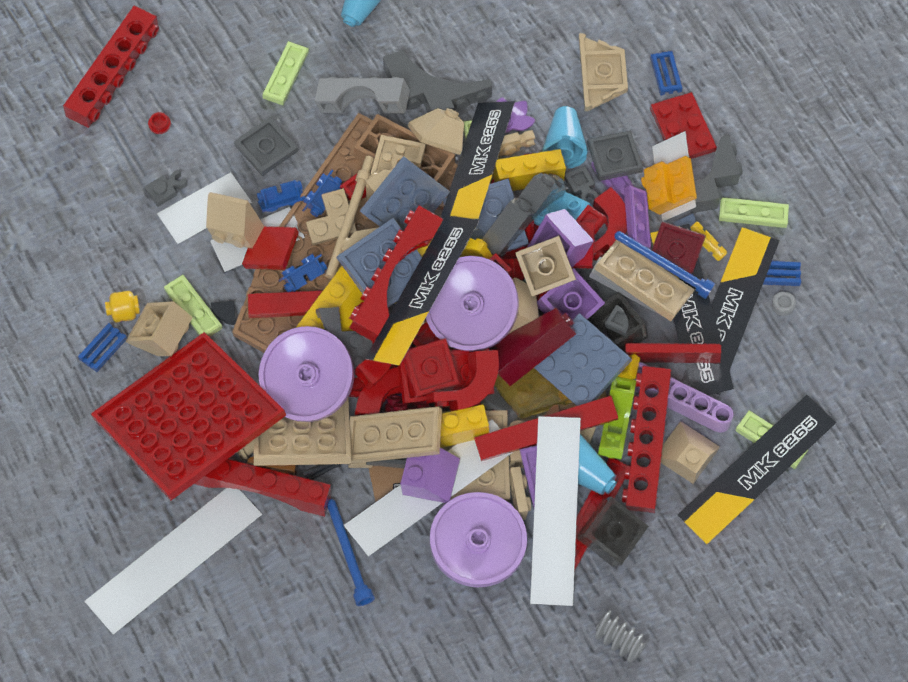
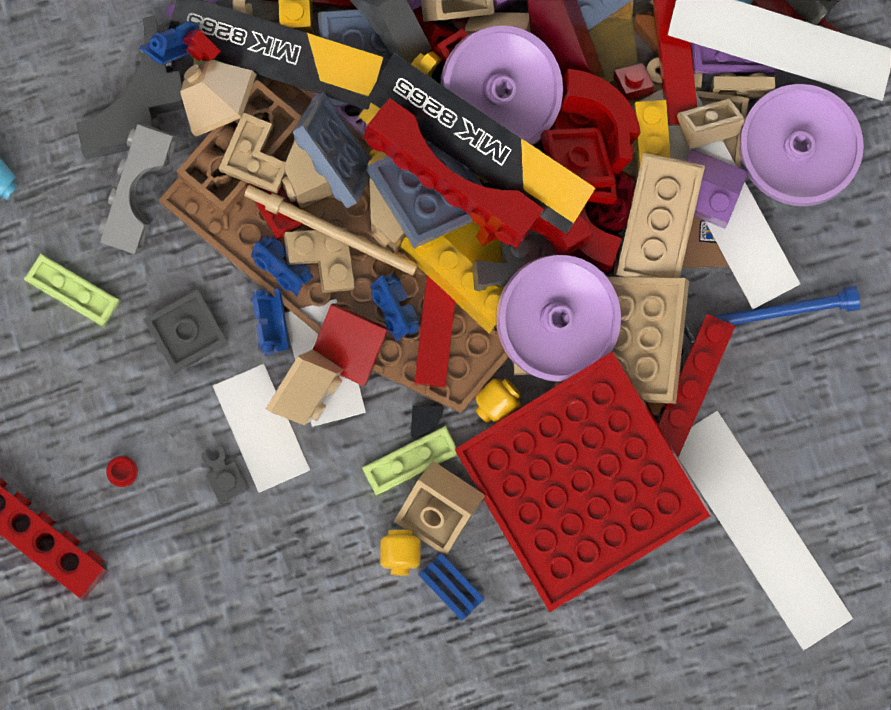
camera: 80 degrees left, 15 degrees up
none -> blue hinge [139,21,199,65]
none -> red plate [182,29,221,61]
none -> yellow head [475,378,522,423]
none -> red plate [613,63,654,100]
none -> tan slope [677,98,745,149]

